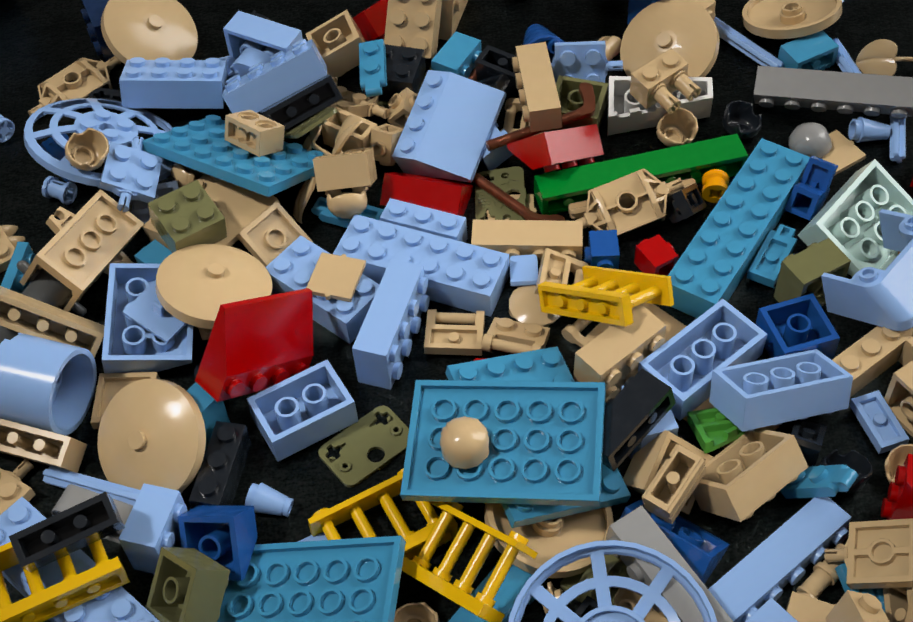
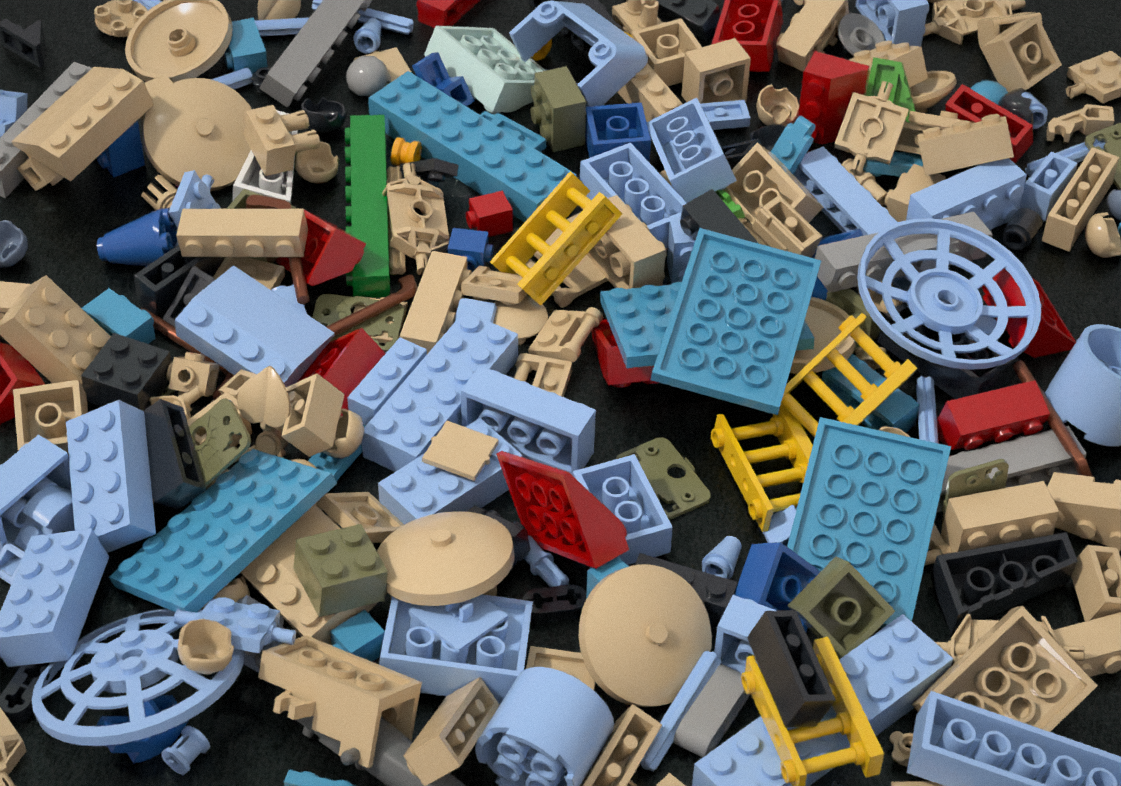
camera: 85 degrees left, 5 degrees down
tan brick [224,110,285,157] -> none
dark azure hinge [359,39,387,97] -> none
tan hair [440,416,489,469] -> none

